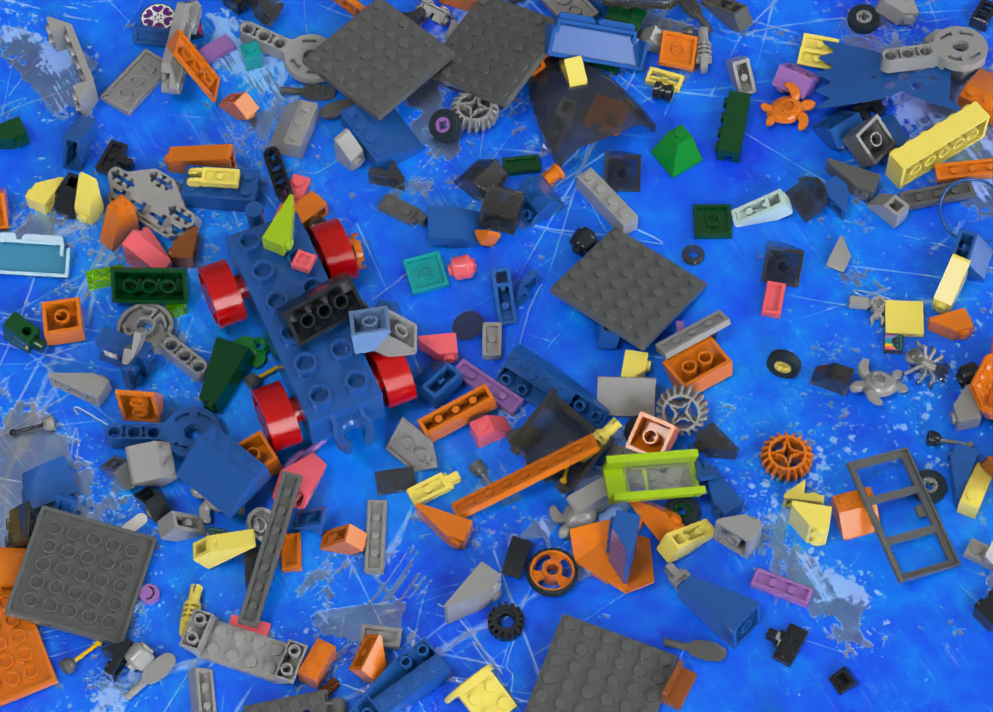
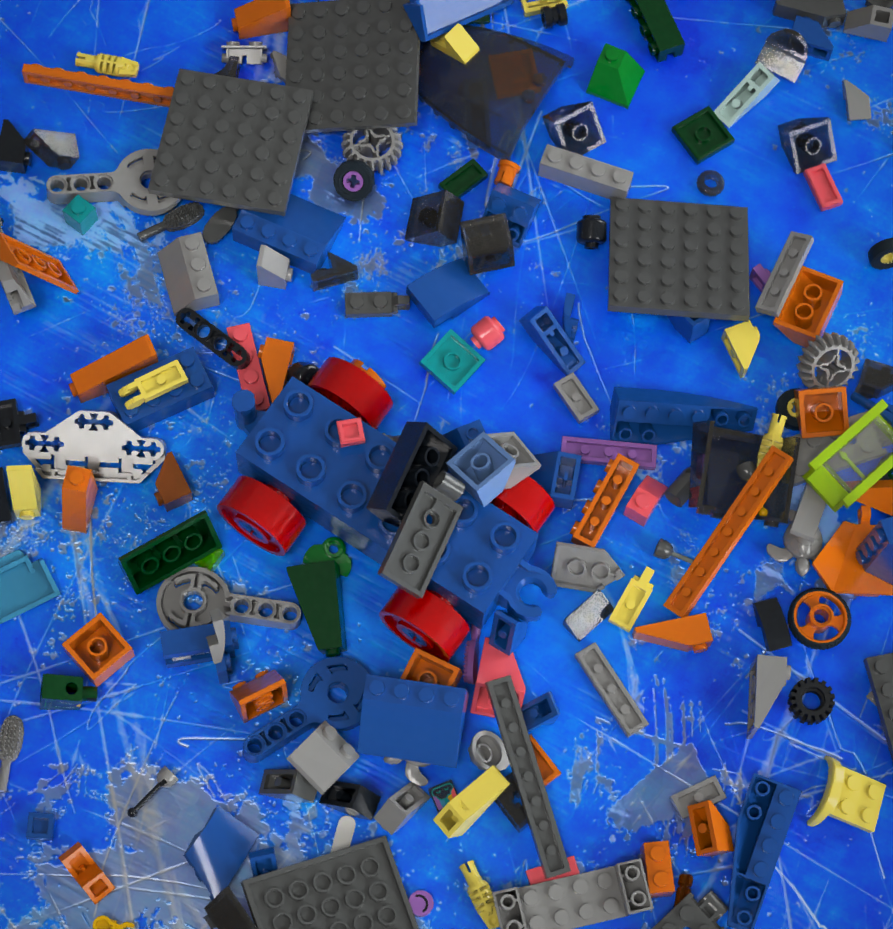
camera: 40 degrees left, 10 degrees up
light grey slope [48,373,112,407] -> none
clear neon green tile [86,264,123,291] -> none
coral slope [122,227,173,268] -> none
medium lavender tile [198,34,236,64] -> none
slope [218,91,259,121] -> none
dark grey hinge [244,365,278,390] -> none
lime slope [262,194,295,256] -> none
slope [320,523,367,555] -> none
coral slope [418,333,458,364] -> none
clear smoke piece [452,311,483,340] -> none
orange slope [475,229,501,247] -> none
light grey tile [597,376,656,417] -> none
none -> dark grey hinge [377,471,465,598]
none -> blue slope [489,610,528,656]

